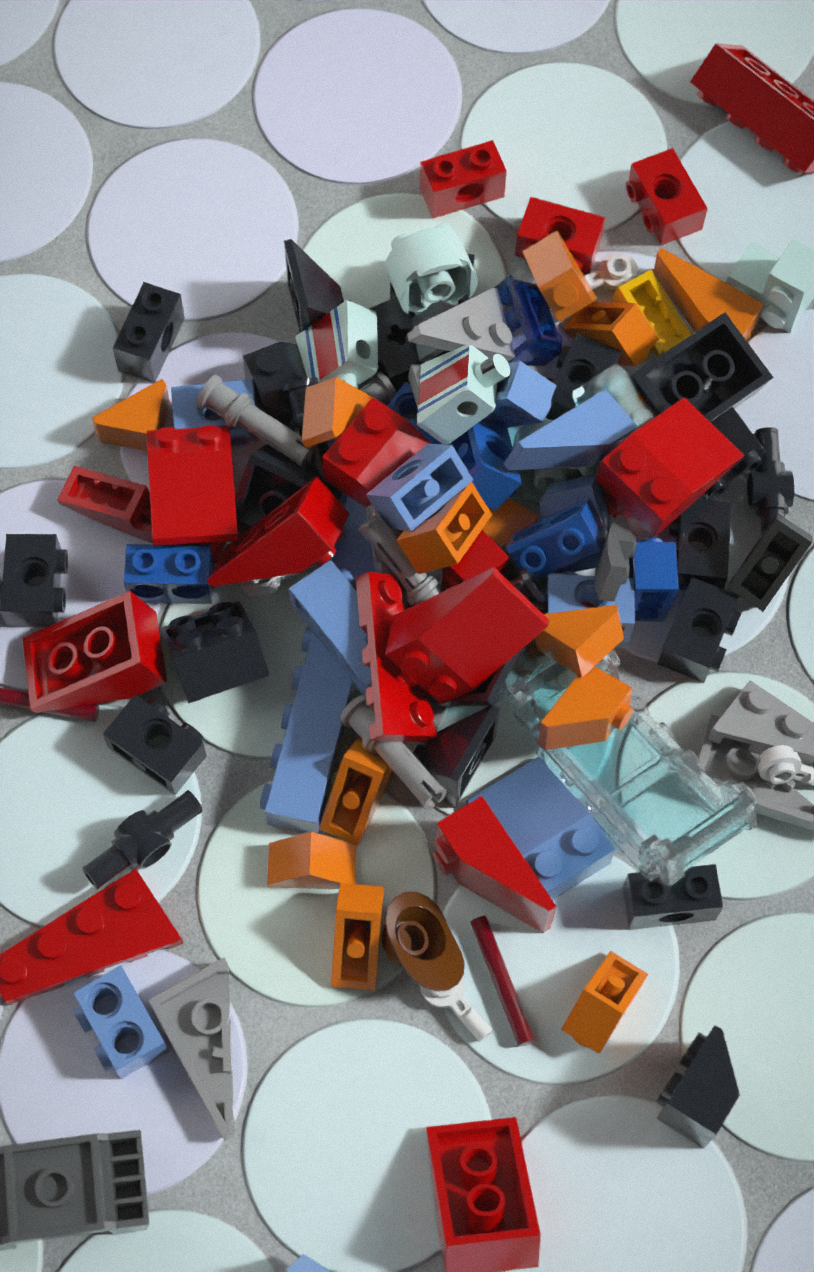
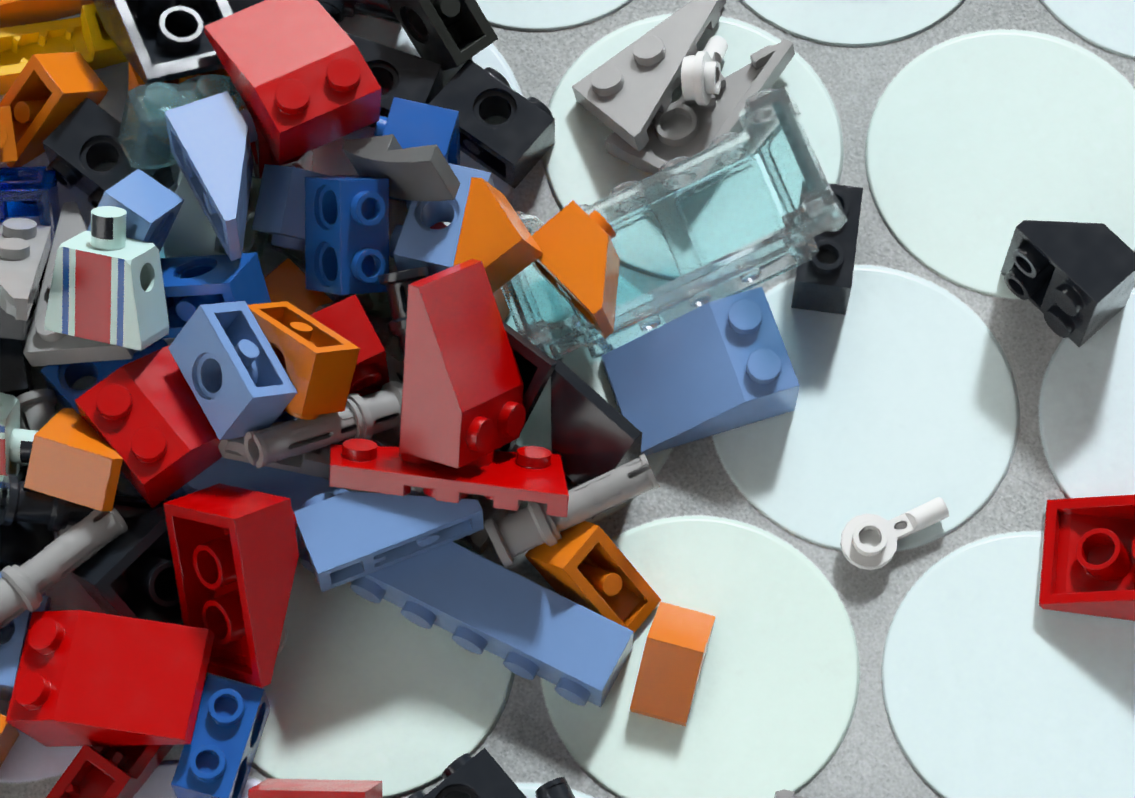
camera: 75 degrees left, 0 degrees up
black slope [160,601,269,703] -> none
orange slope [331,883,385,991] -> none
reddish brown piece [381,892,465,991] -> none
red slope [433,796,557,933] -> none
dark red bar [470,915,535,1047] -> none
orange slope [561,951,649,1054] -> none

